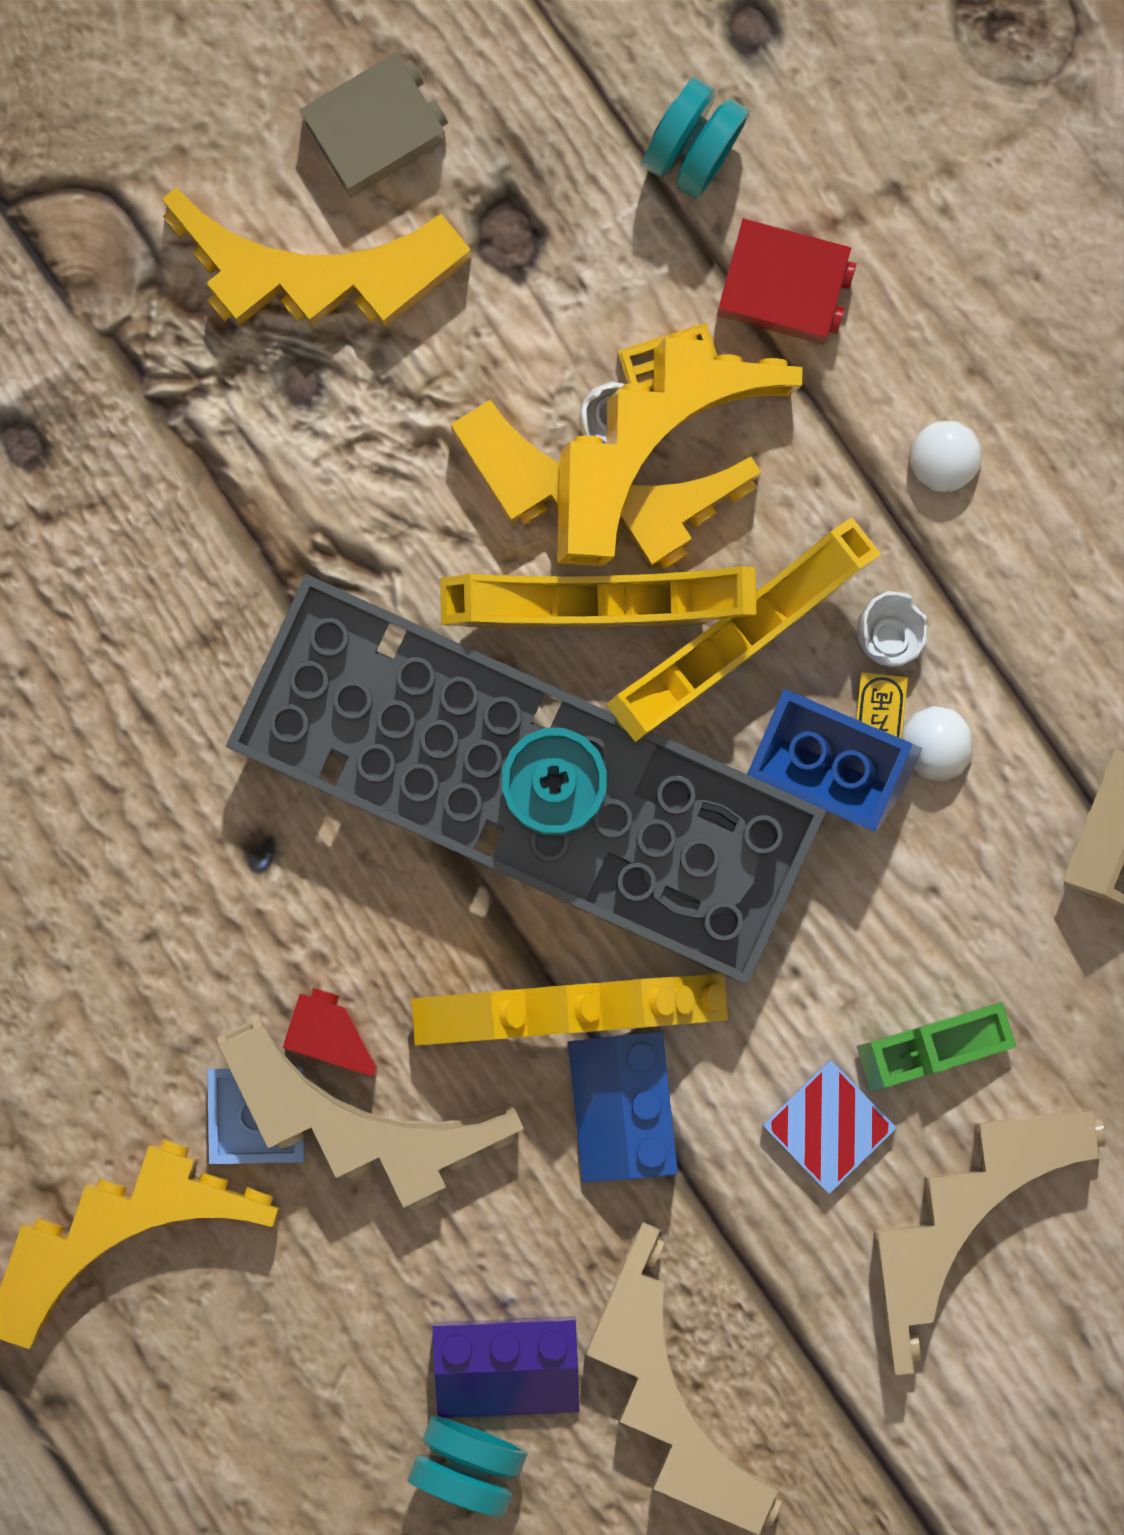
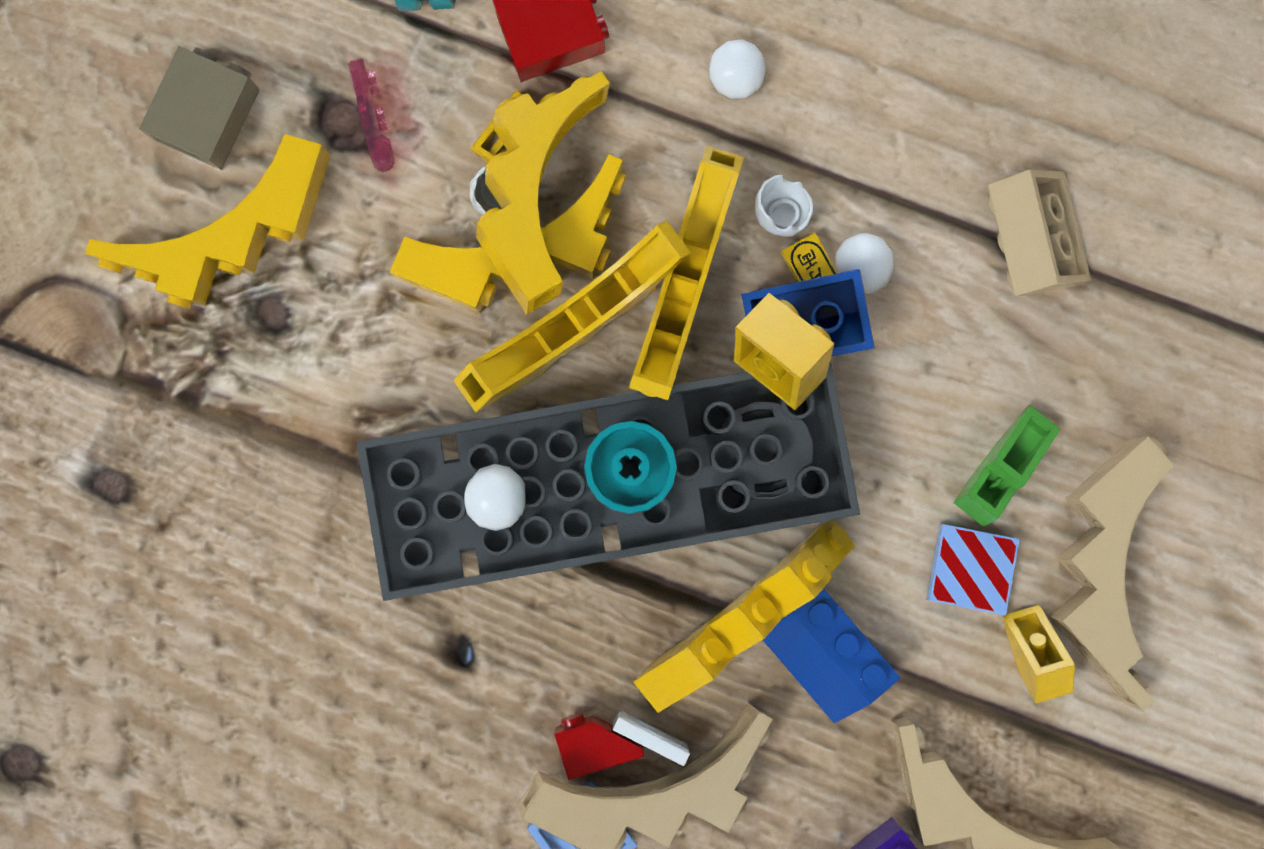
camera: 35 degrees left, 0 degrees up
none -> clear pink hinge [348,58,395,173]
none -> white hair [464,464,526,531]
none -> white tile [613,710,690,766]
none -> yellow brick [734,293,834,410]
none -> yellow slope [1003,605,1075,703]

